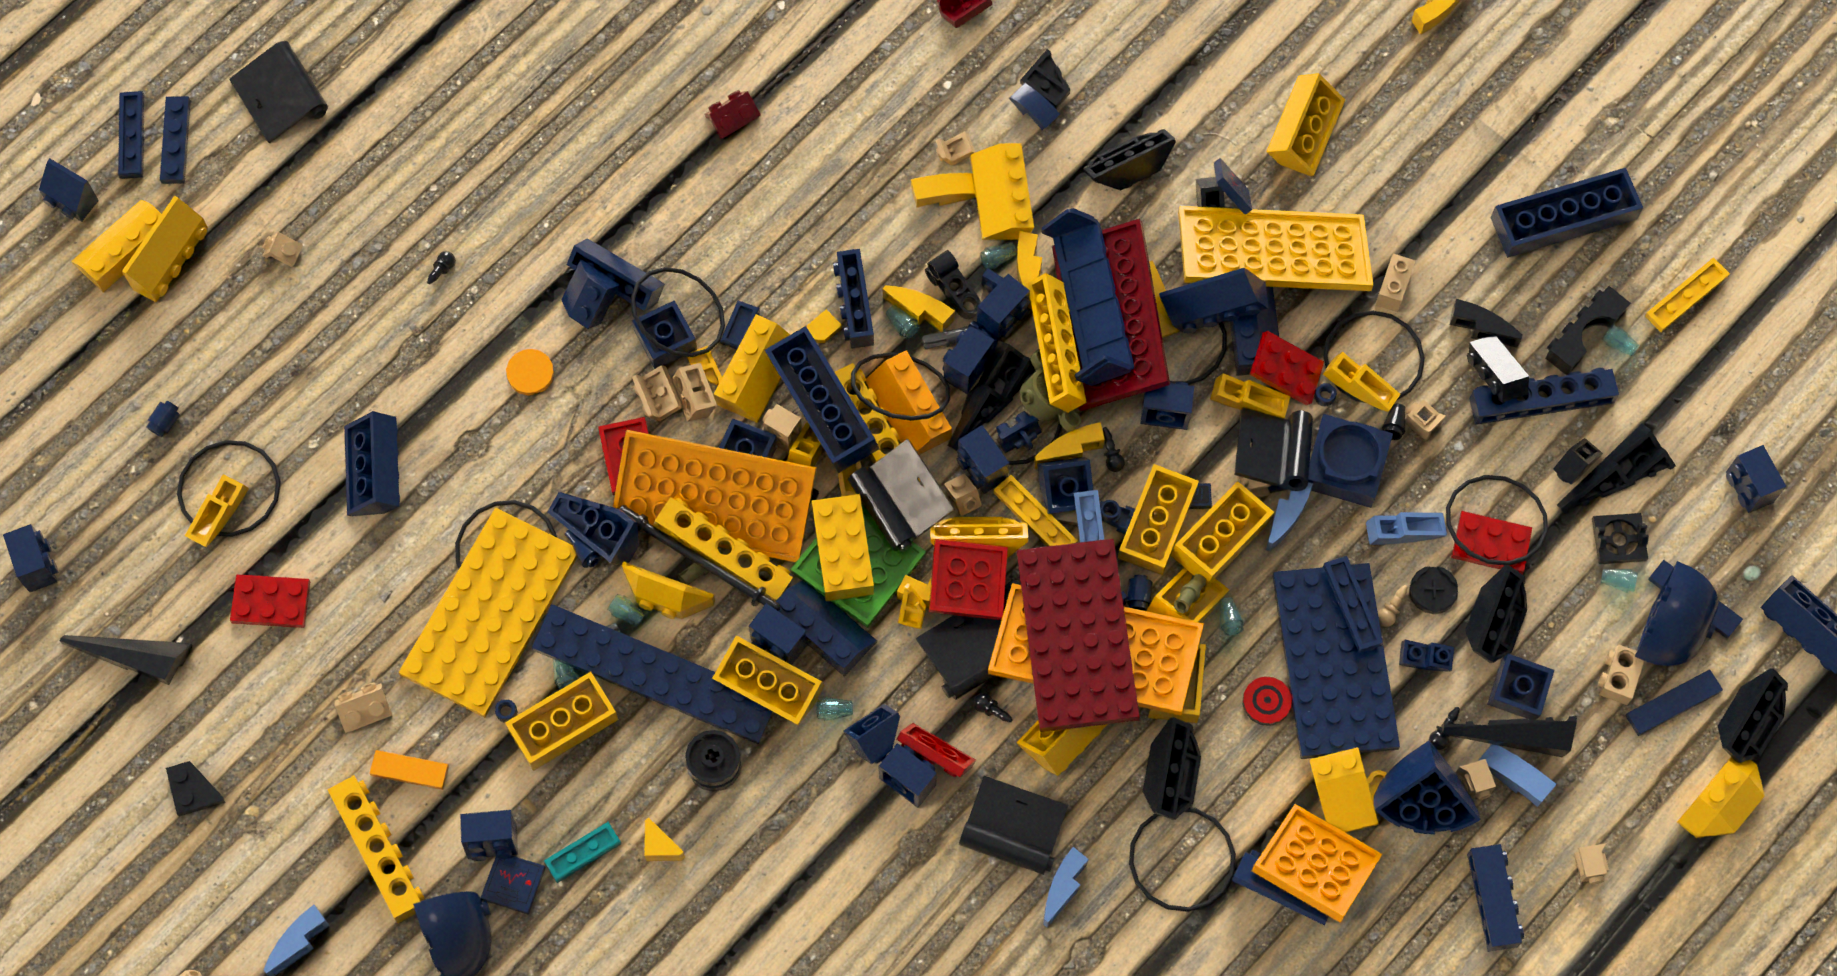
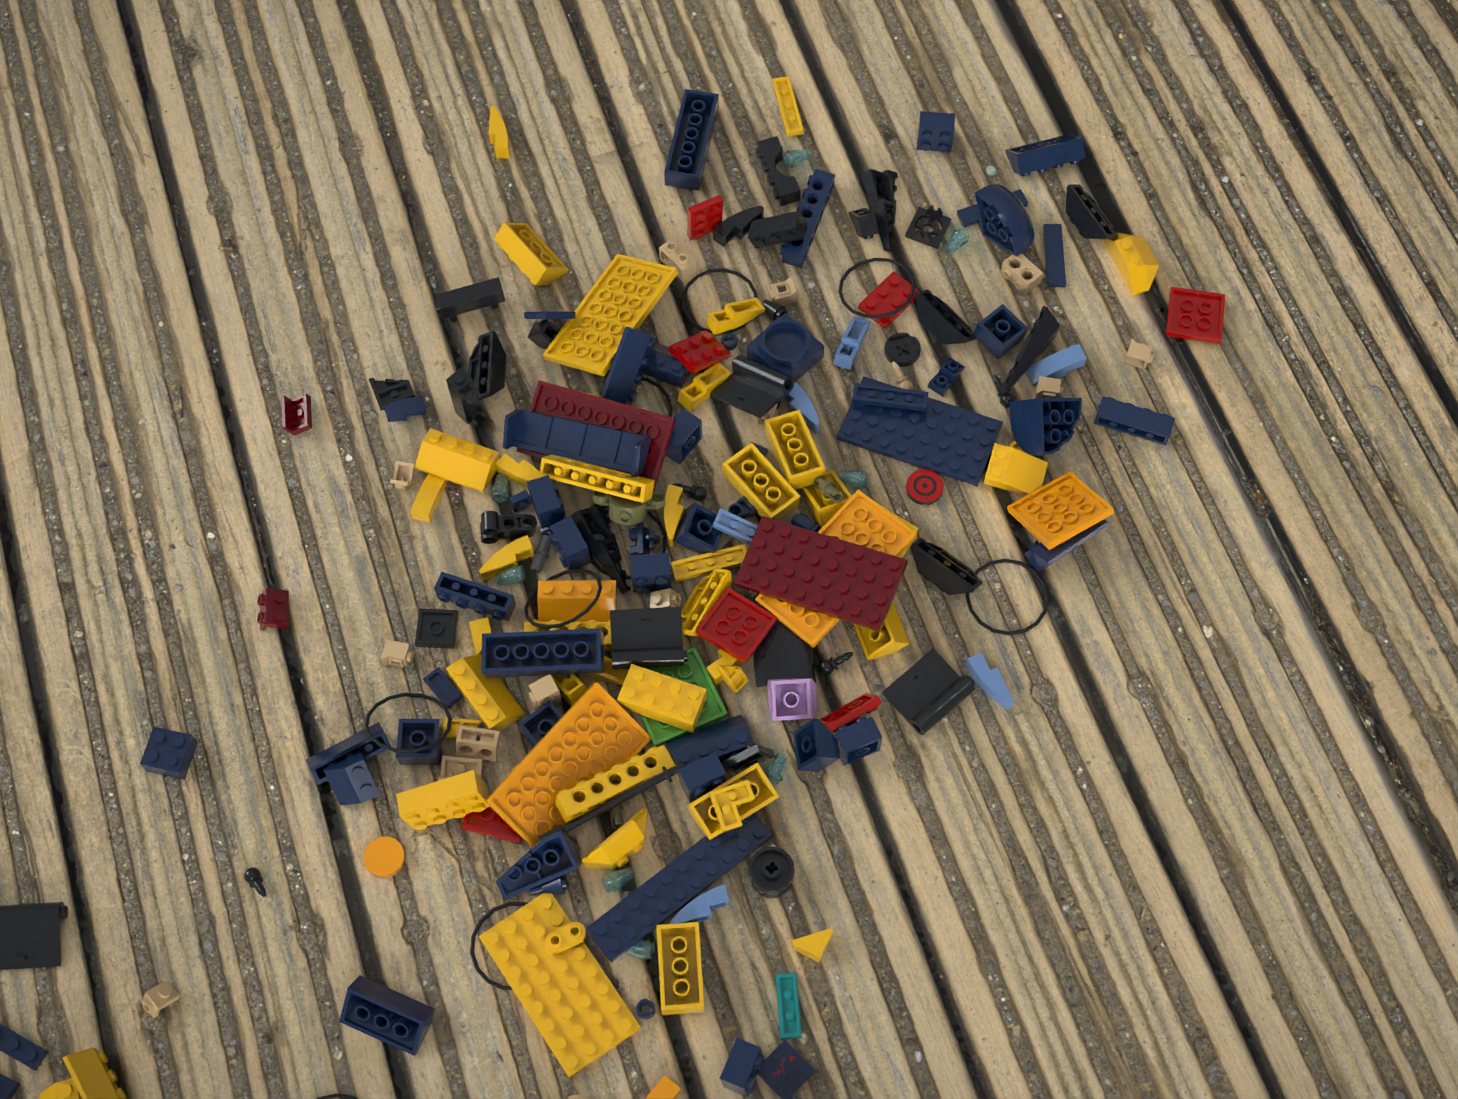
camera: 60 degrees left, 5 degrees down
none -> dark blue brick [140,727,198,780]
none -> tan window [381,640,414,667]
none -> yellow brick [396,770,490,830]
none -> black tile [415,608,459,649]
none -> black brick [434,277,505,321]
none -> black brick [446,368,486,426]
none -> yellow plate [545,922,586,953]
none -> medium blue slope [670,884,729,924]
none -> red plate [687,195,723,241]
none -> yellow plate [709,780,755,833]
none -> black wing [723,743,775,771]
none -> lavender slope [767,678,818,721]
none -> red plate [1166,287,1225,344]

